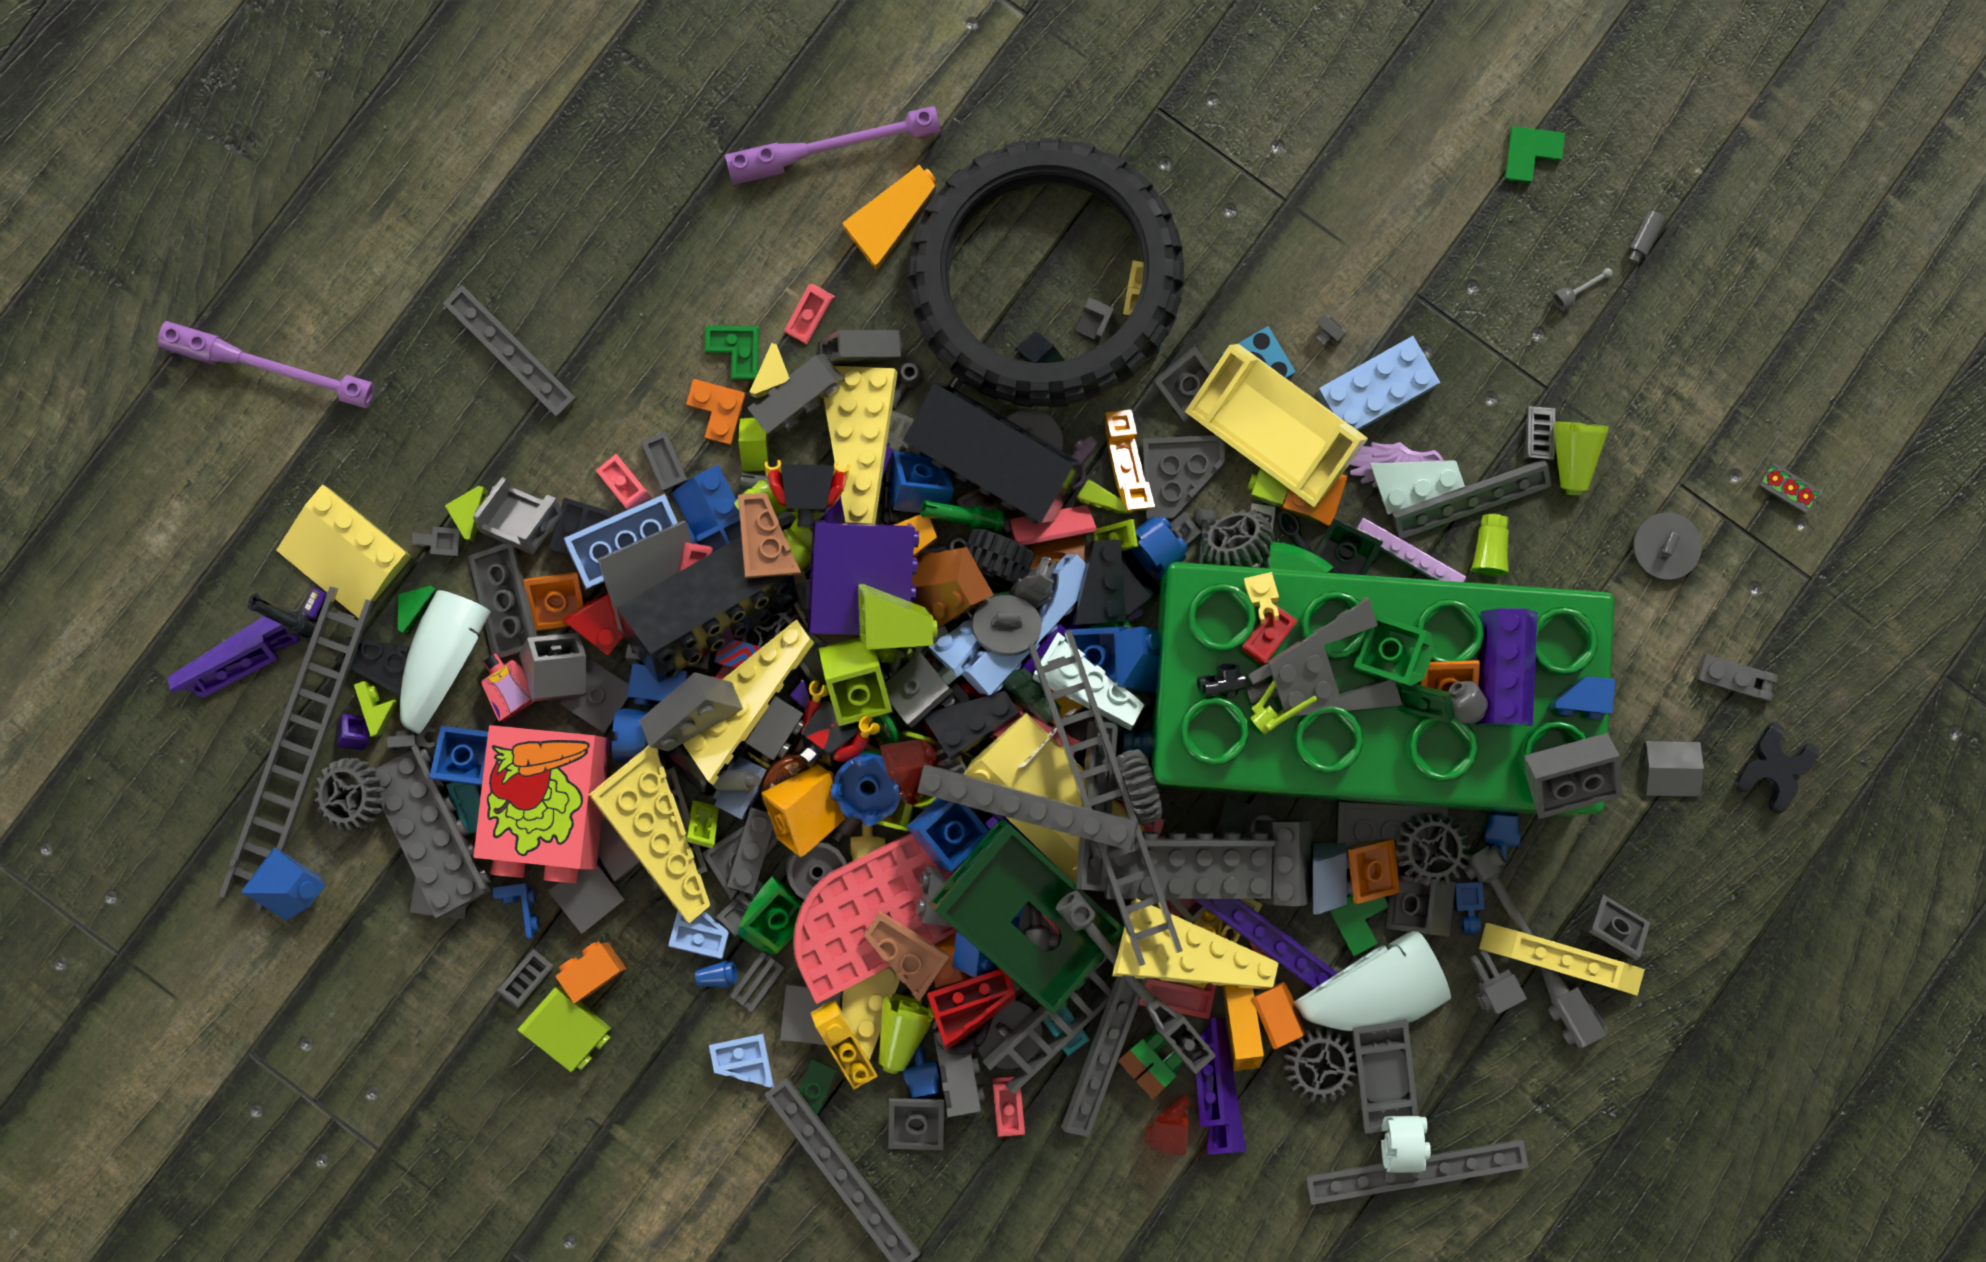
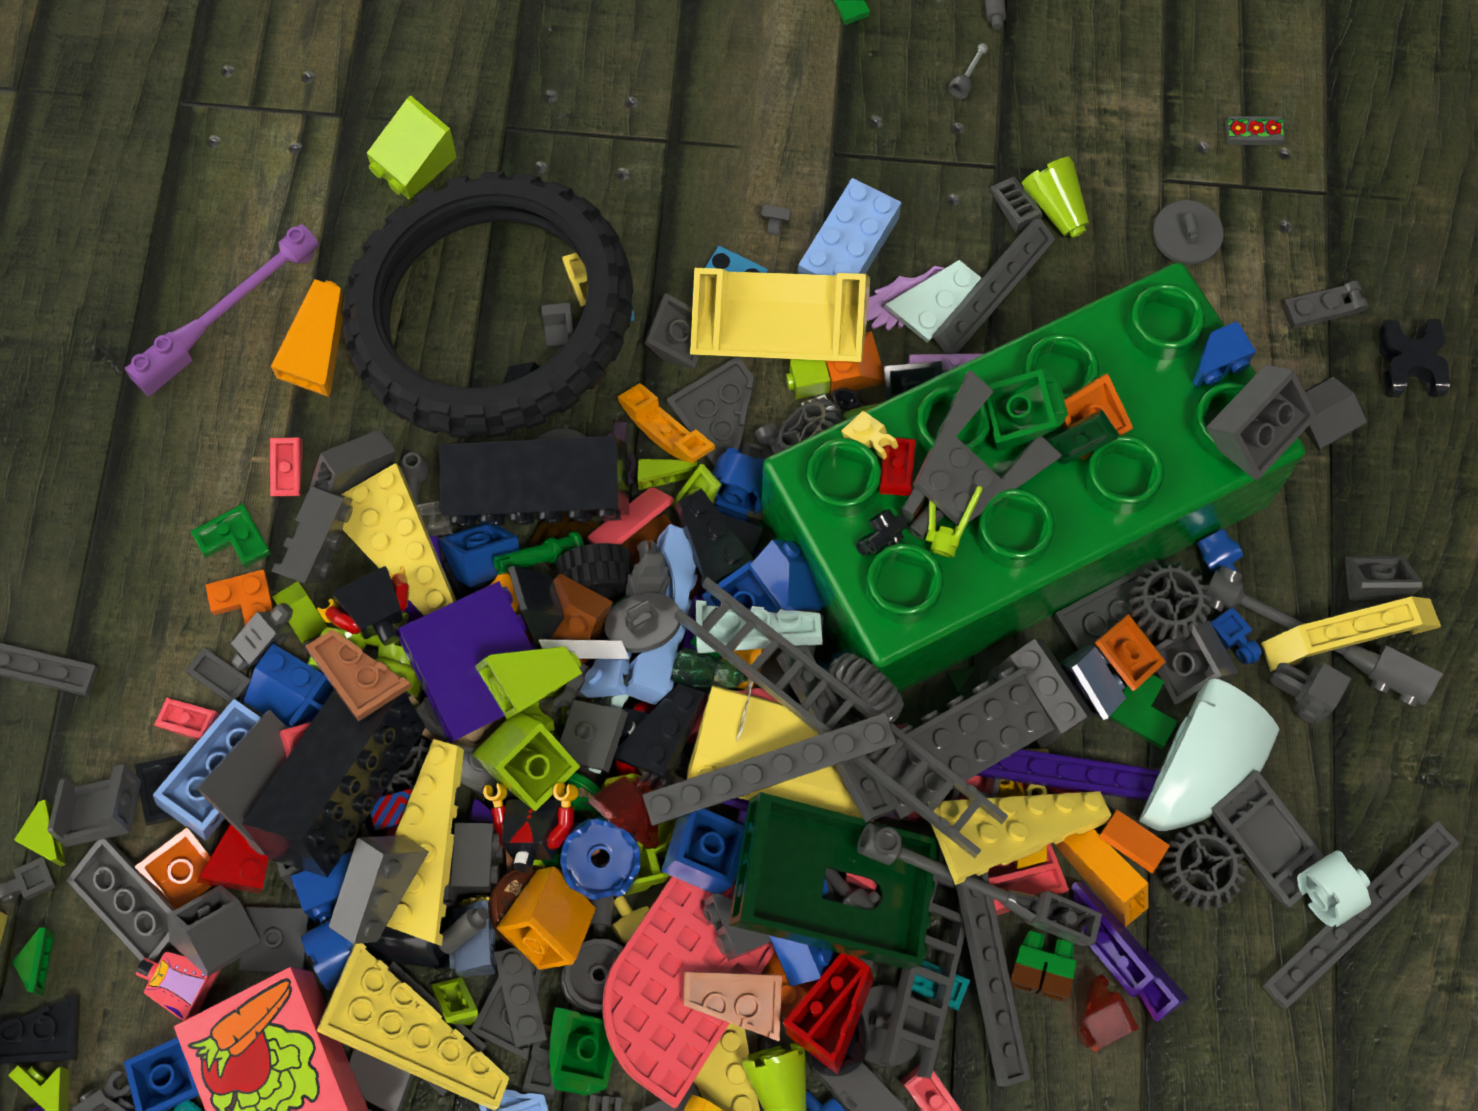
camera: 30 degrees left, 15 degrees down
light aqua panel [400,590,491,734] -> none
light yellow slope [750,343,789,398] -> none
dark grey head [1448,681,1488,724] -> none
lime plant [1471,514,1509,576] -> none
dark purple slope [1476,608,1538,726] -> none
none -> dark grey piece [231,603,293,671]
none -> lime slope [367,96,457,200]
none -> black slope [508,566,565,649]
none -> white sticker [539,640,629,659]

